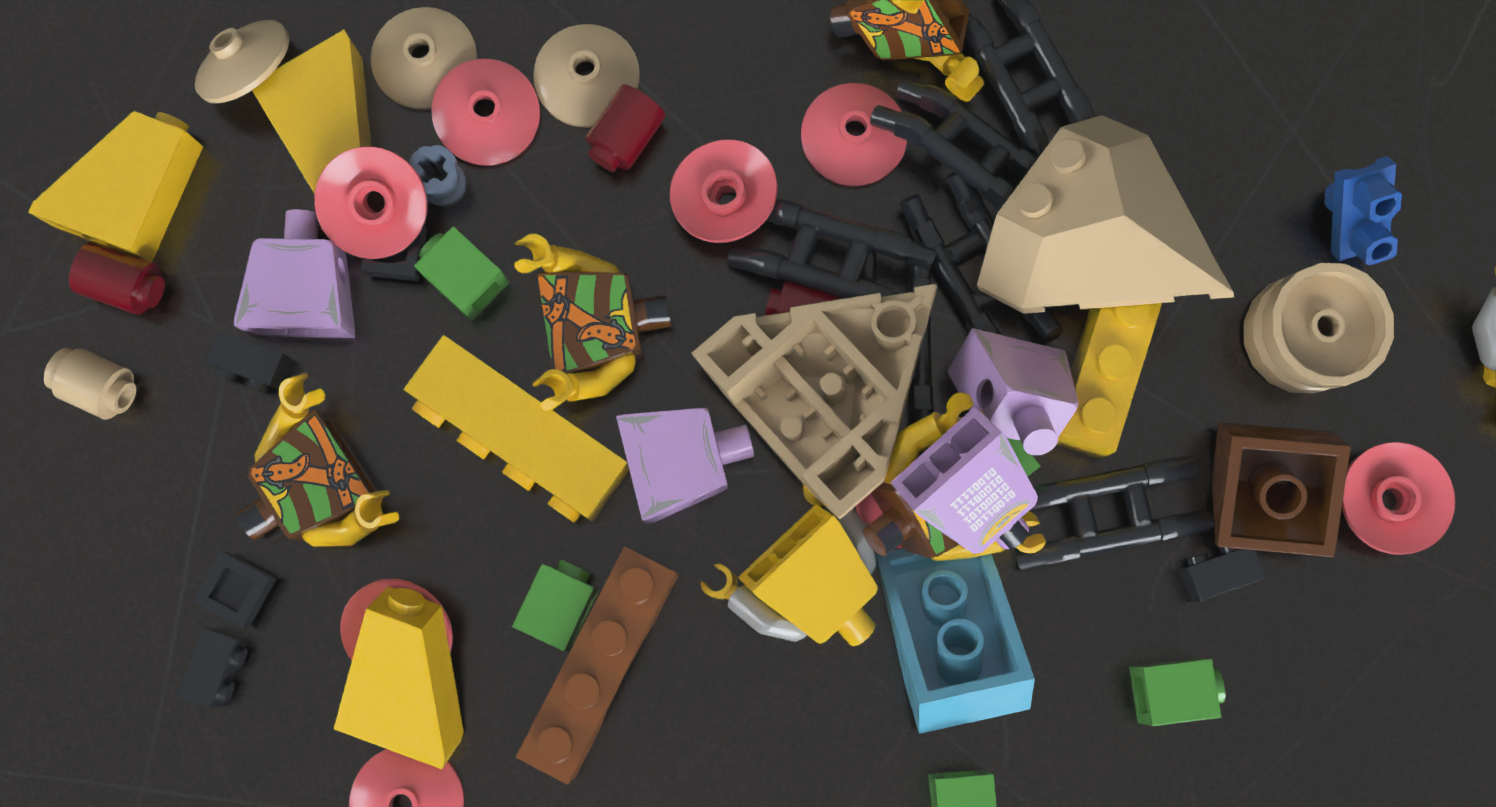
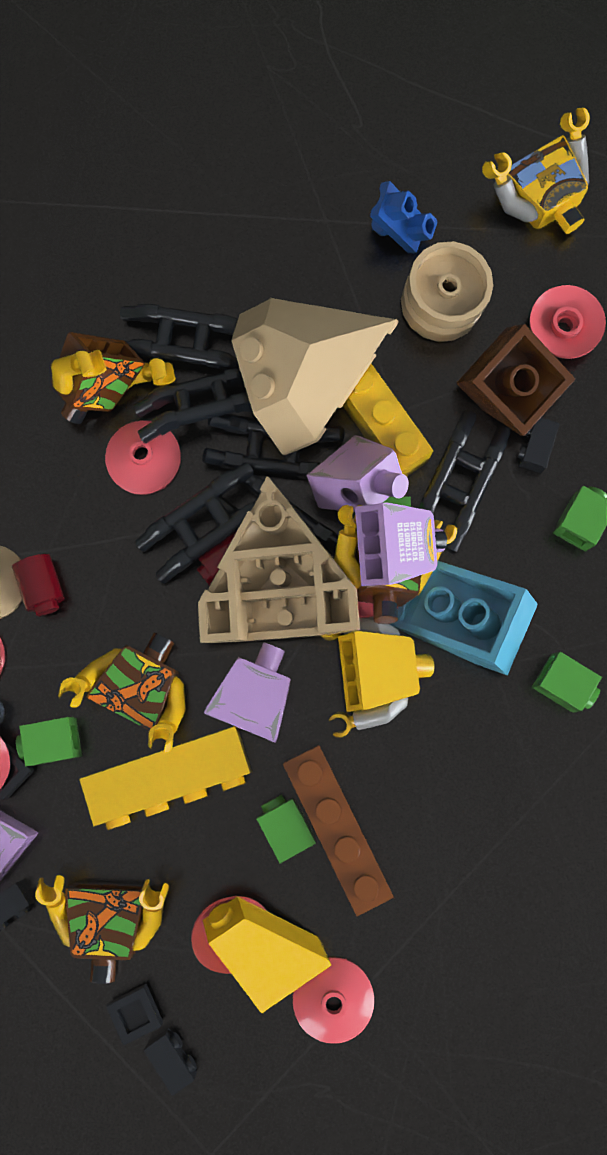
camera: 50 degrees left, 0 degrees up
coral dish [670,140,778,243] -> none

